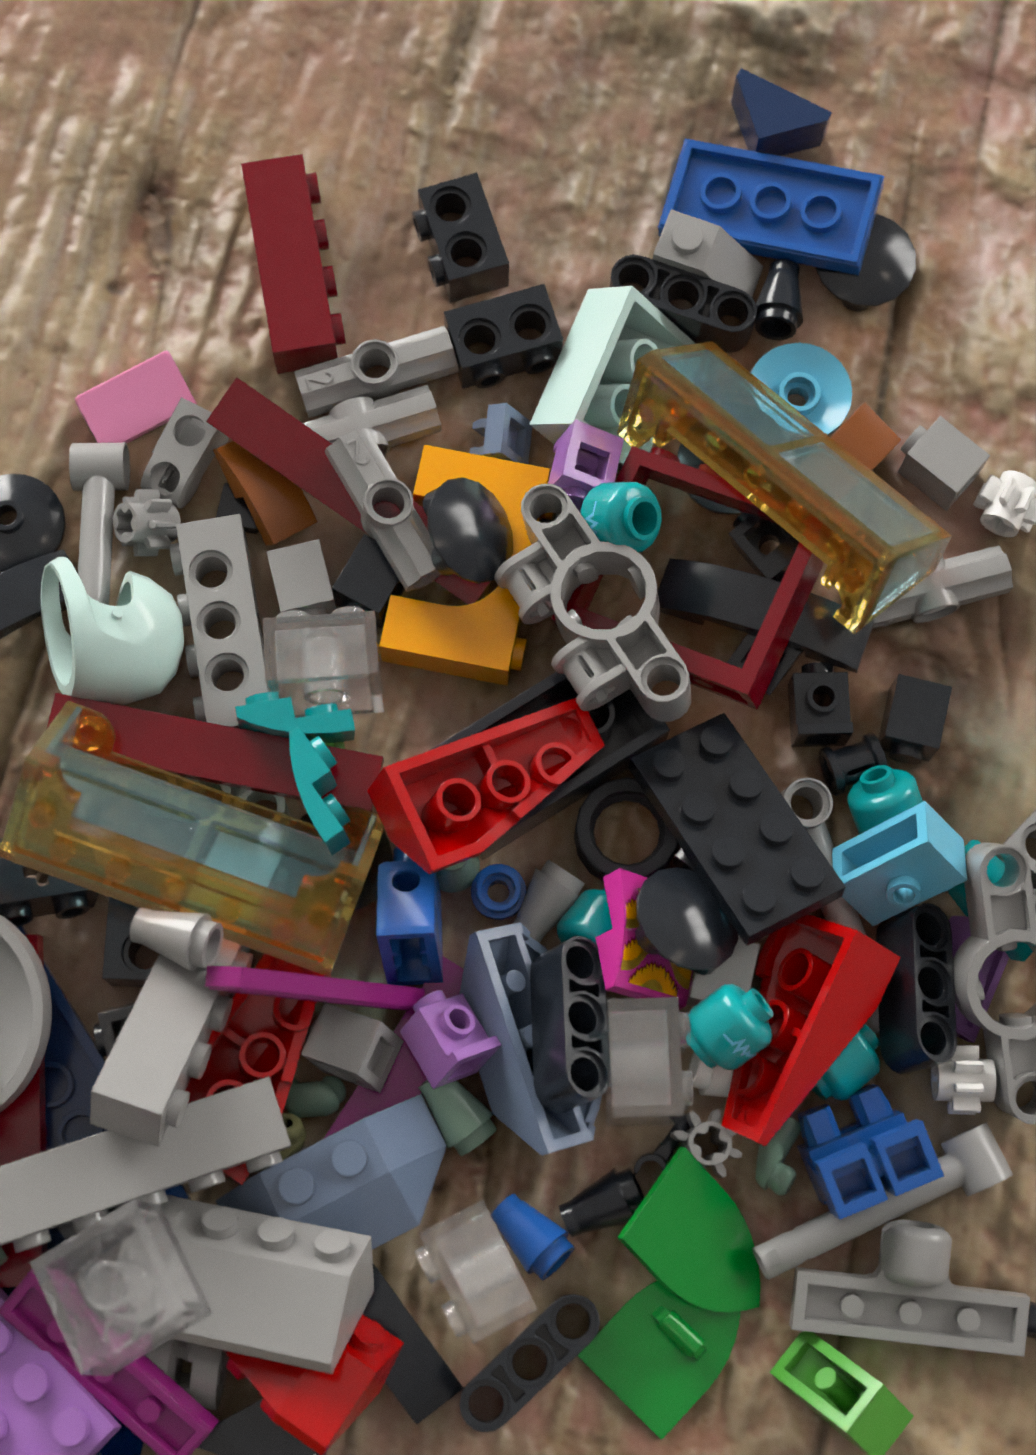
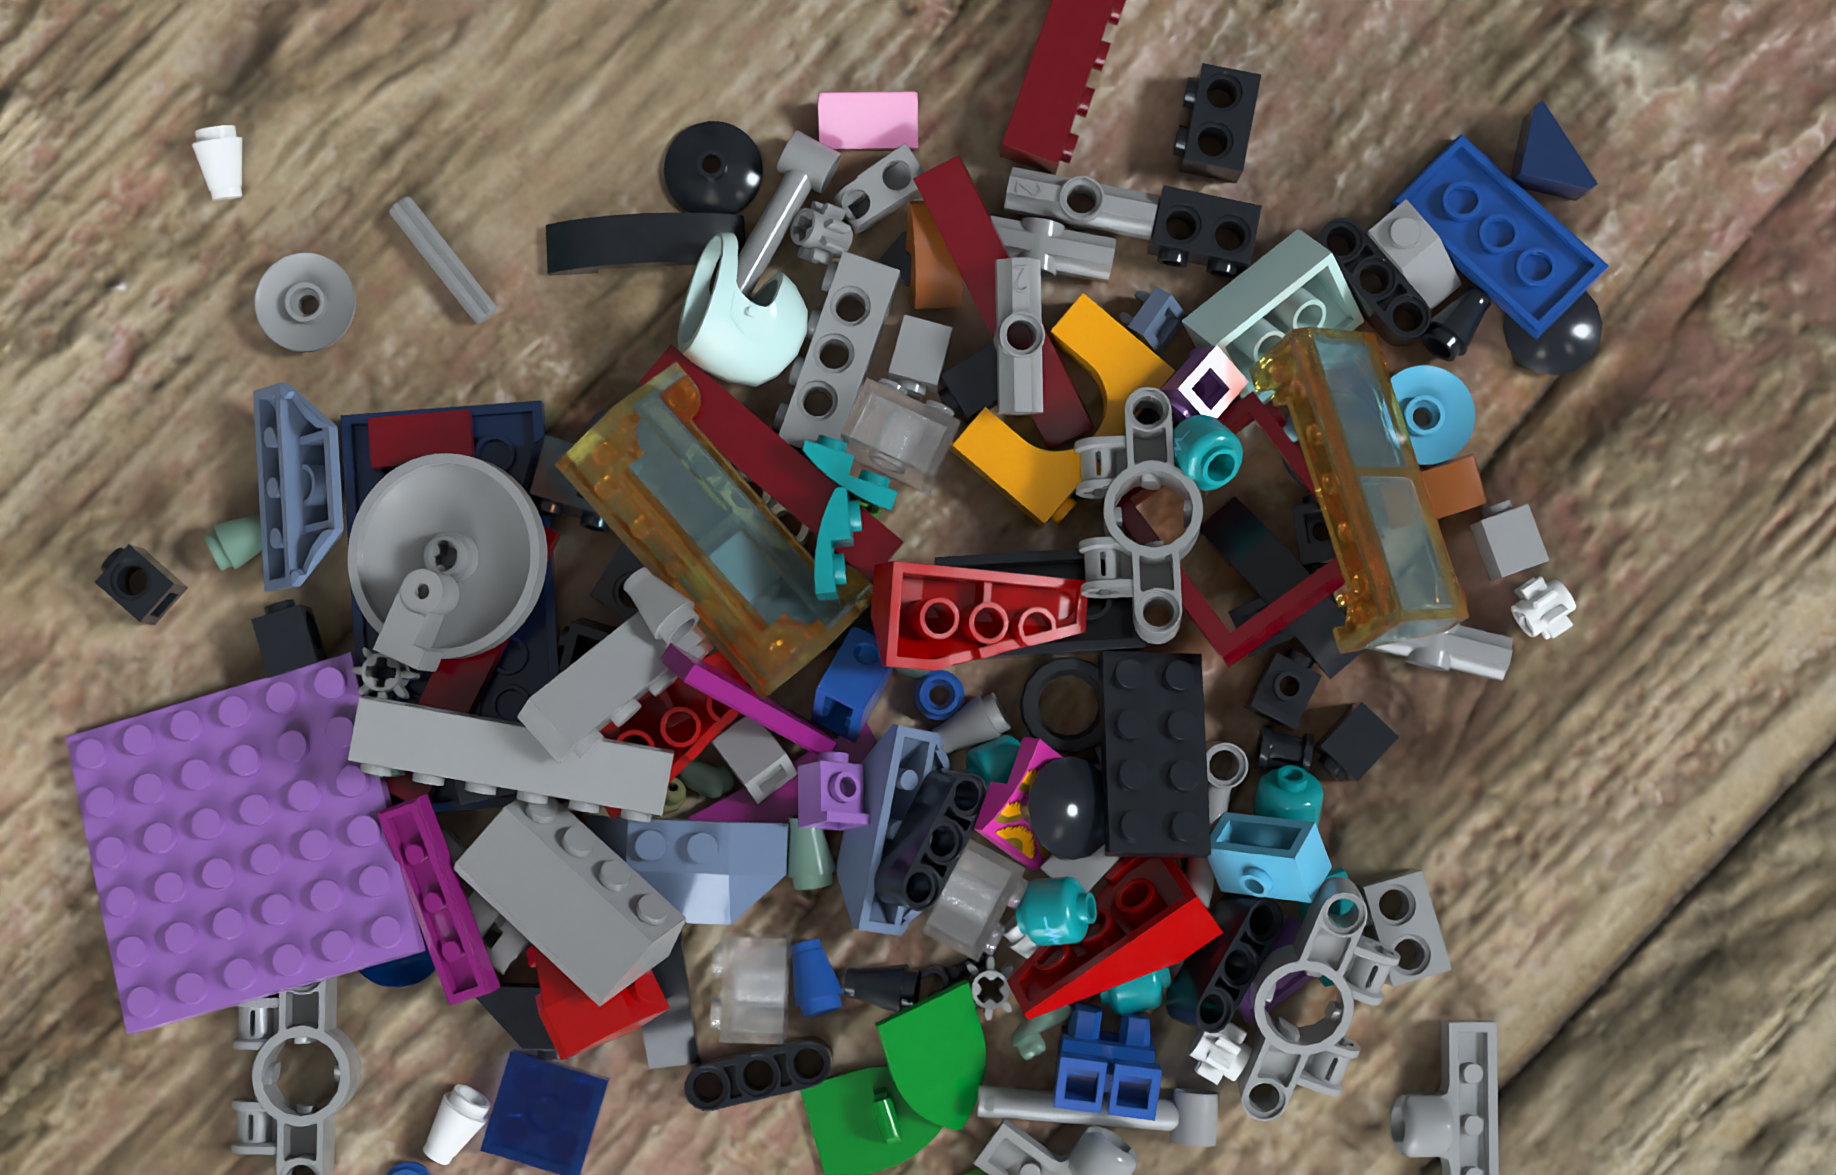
camera: 30 degrees right, 10 degrees up
clear brick [30,1199,213,1376] -> none
black dish [423,477,513,584] -> none

